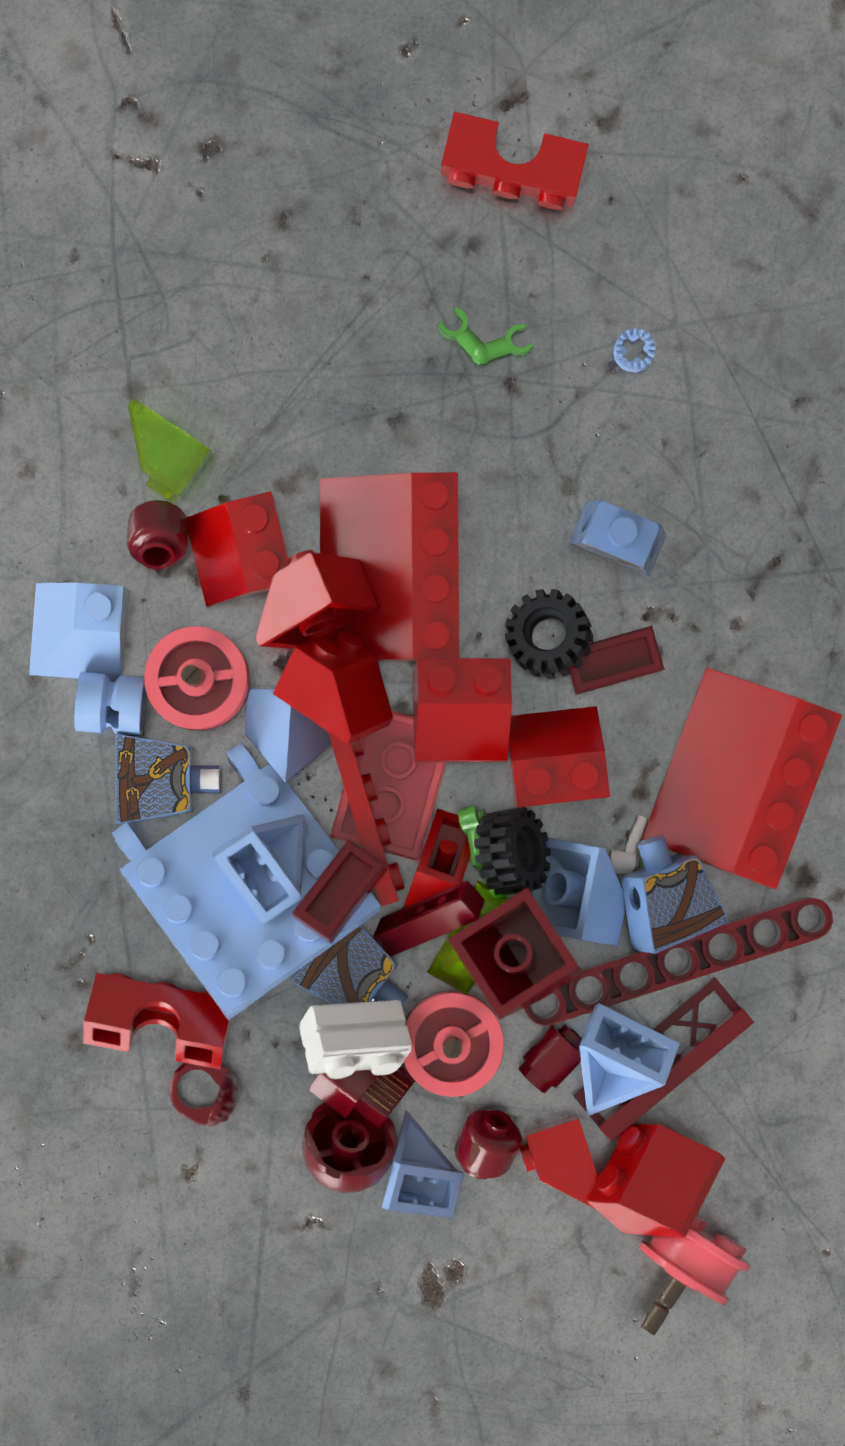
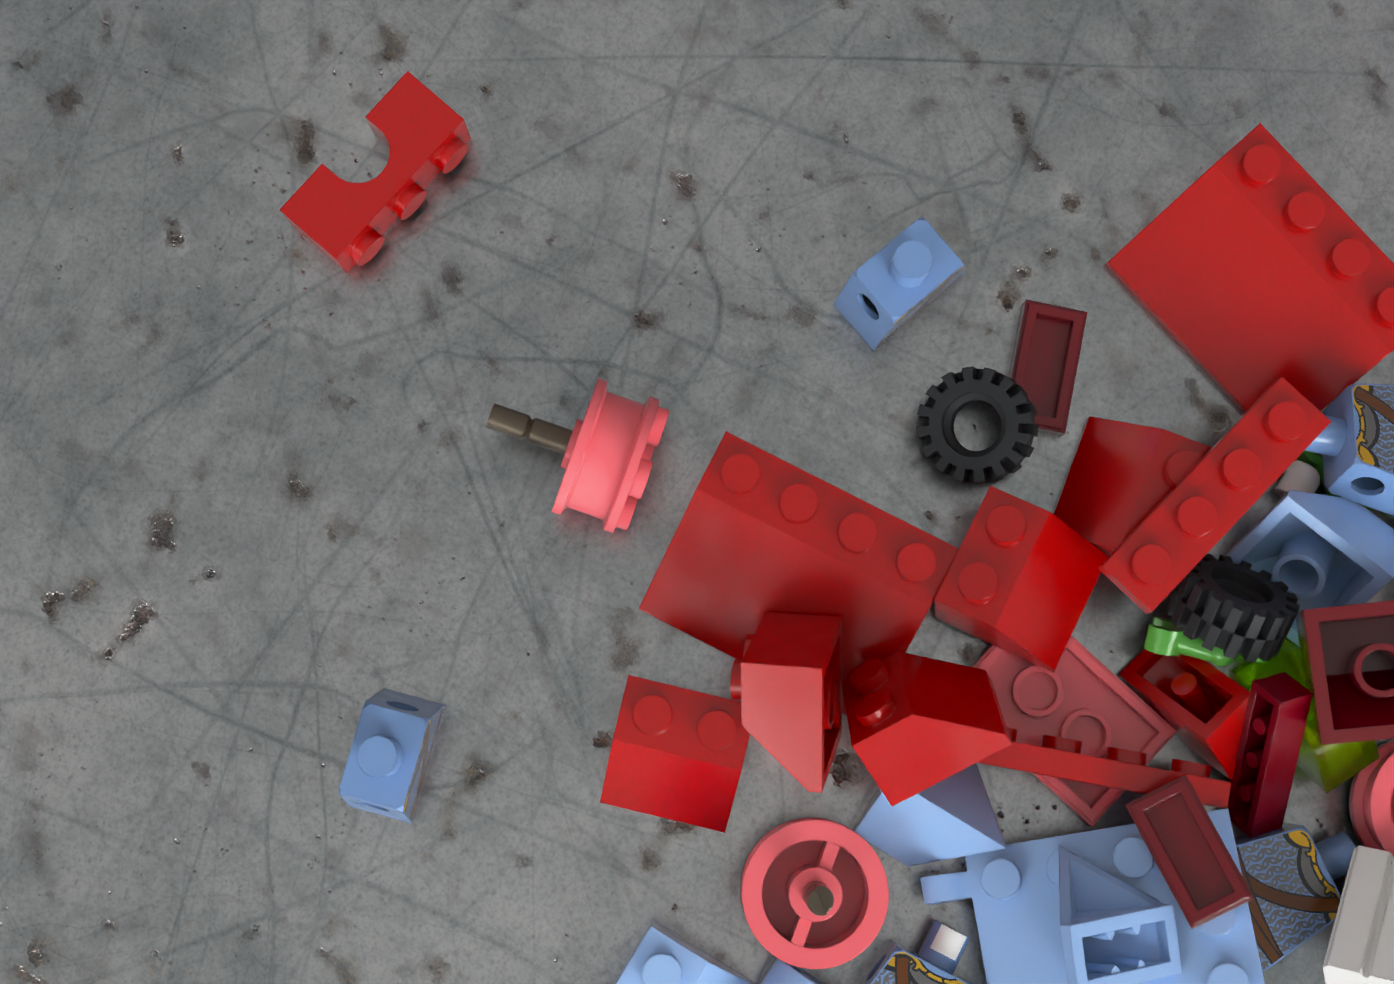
camera: 65 degrees left, 5 degrees down
dark red head [127,500,188,569] -> none
clear neon green slope [128,398,213,500] -> none
bright green arm [438,307,534,365] -> none
light blue bush [613,328,656,373] -> none
none -> medium blue torso [338,688,446,823]
none -> coral wheel [486,378,670,533]
none -> red plate [1098,377,1331,614]

